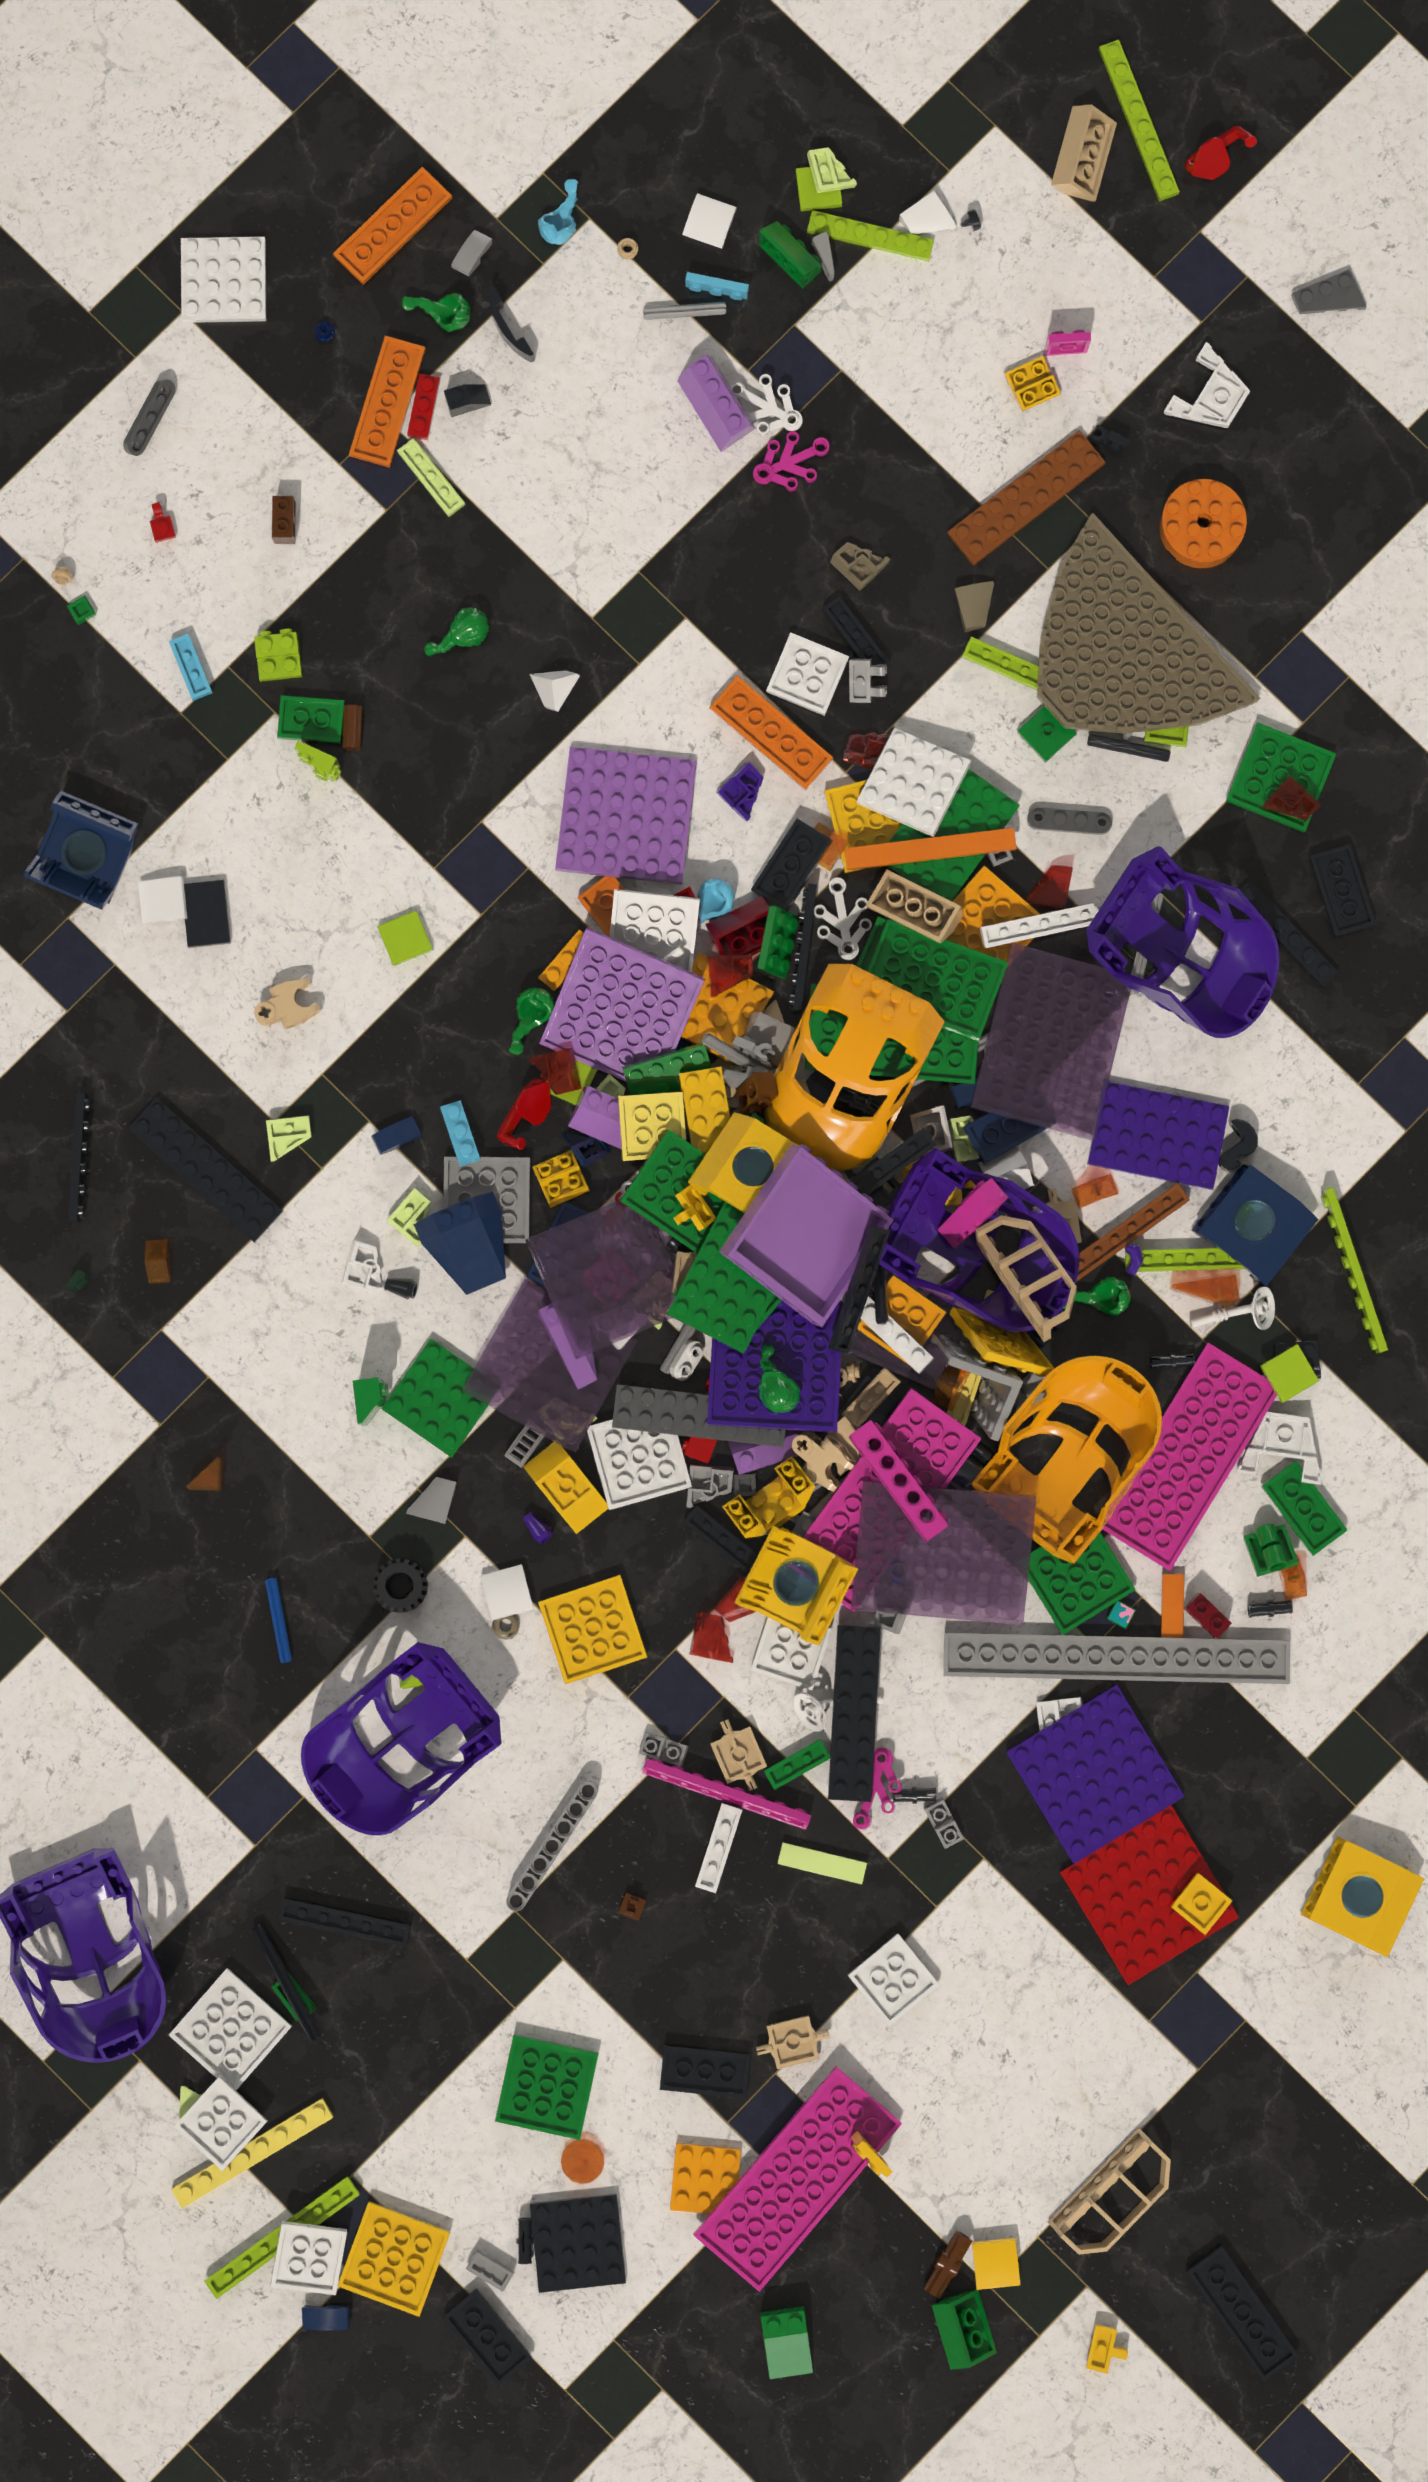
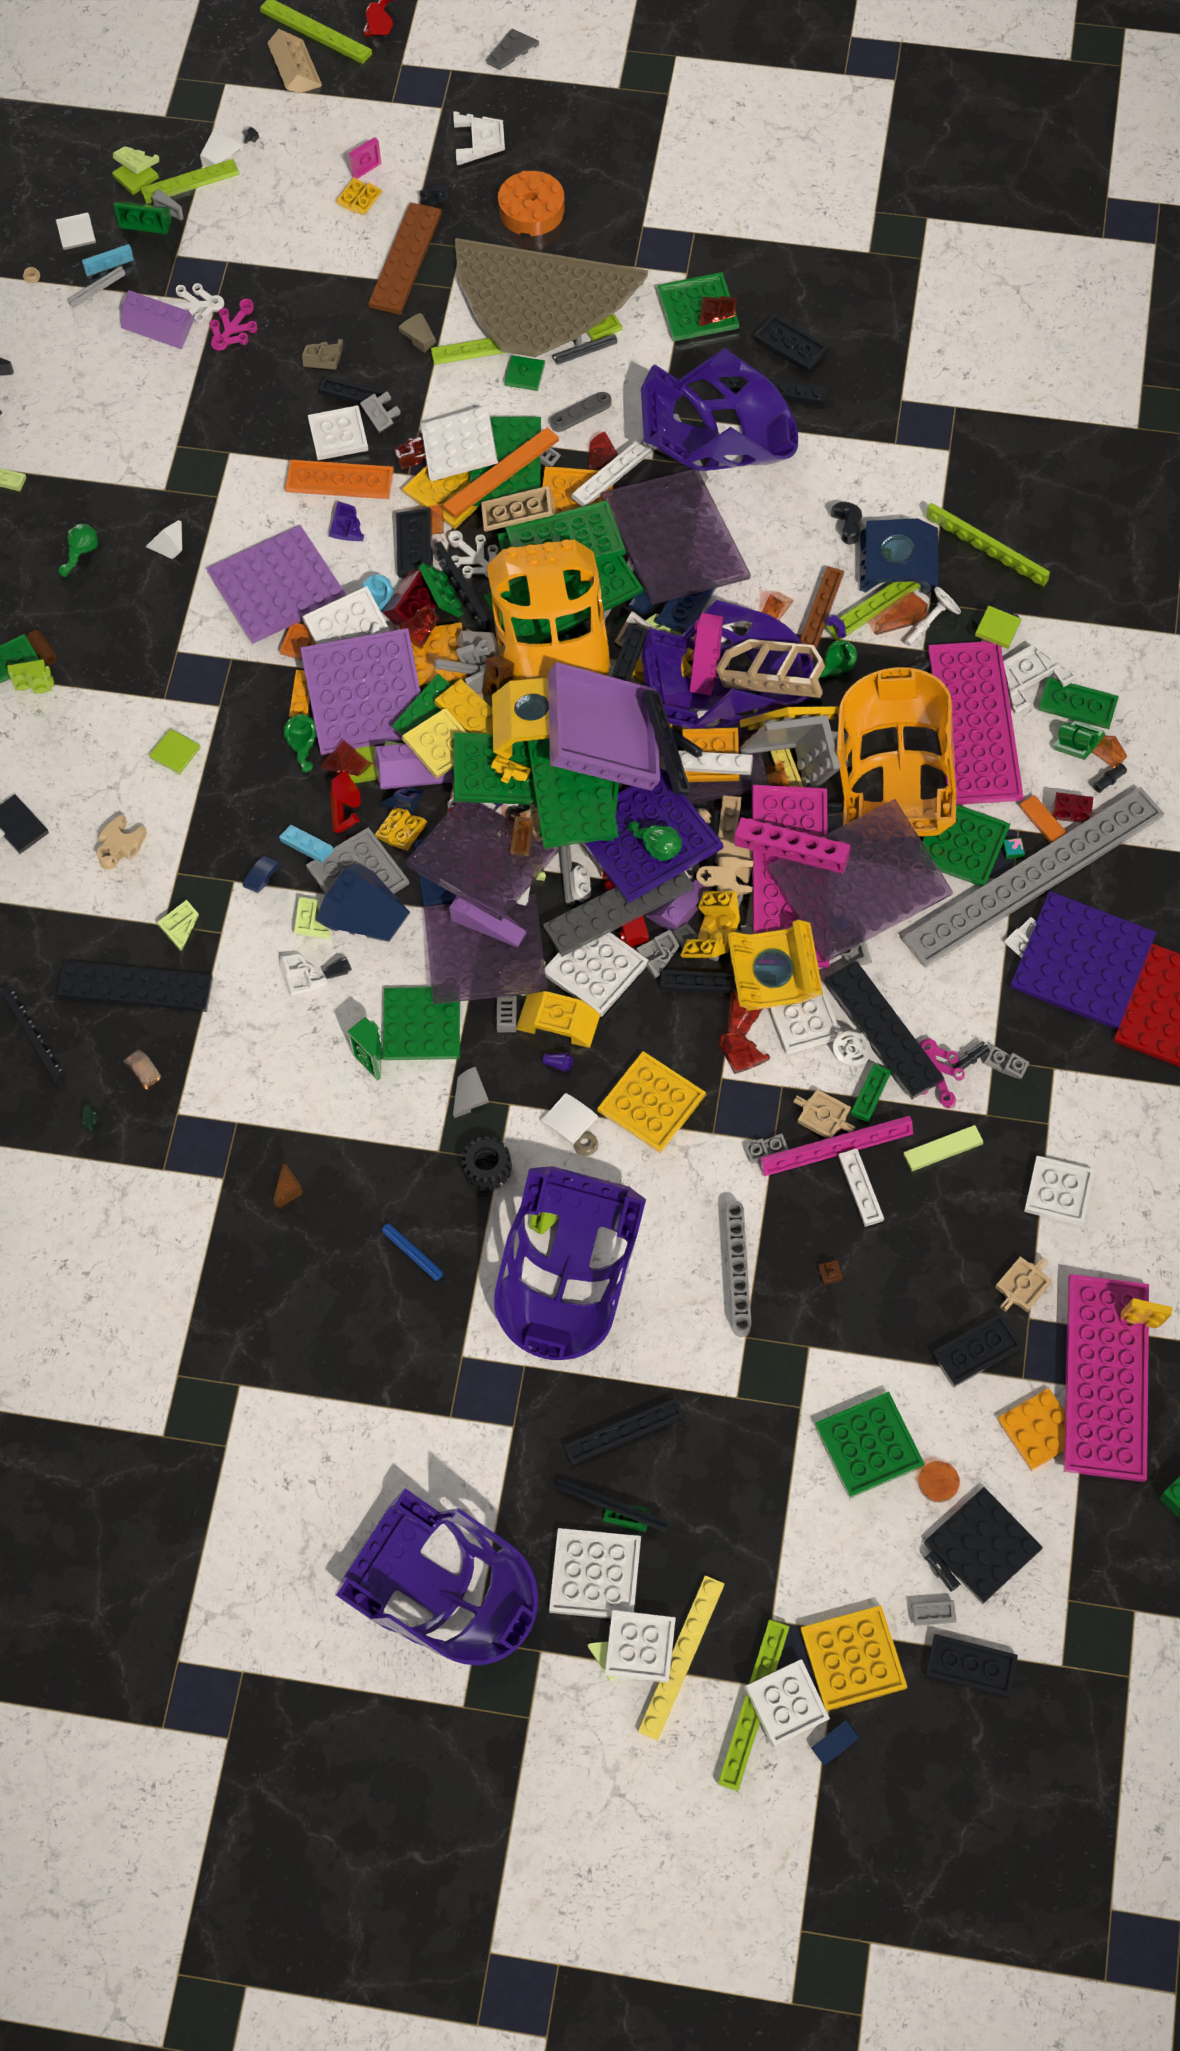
camera: 30 degrees left, 20 degrees down
dark purple plate [1087,1081,1230,1190] -> none
none -> clear orange slope [510,816,534,856]

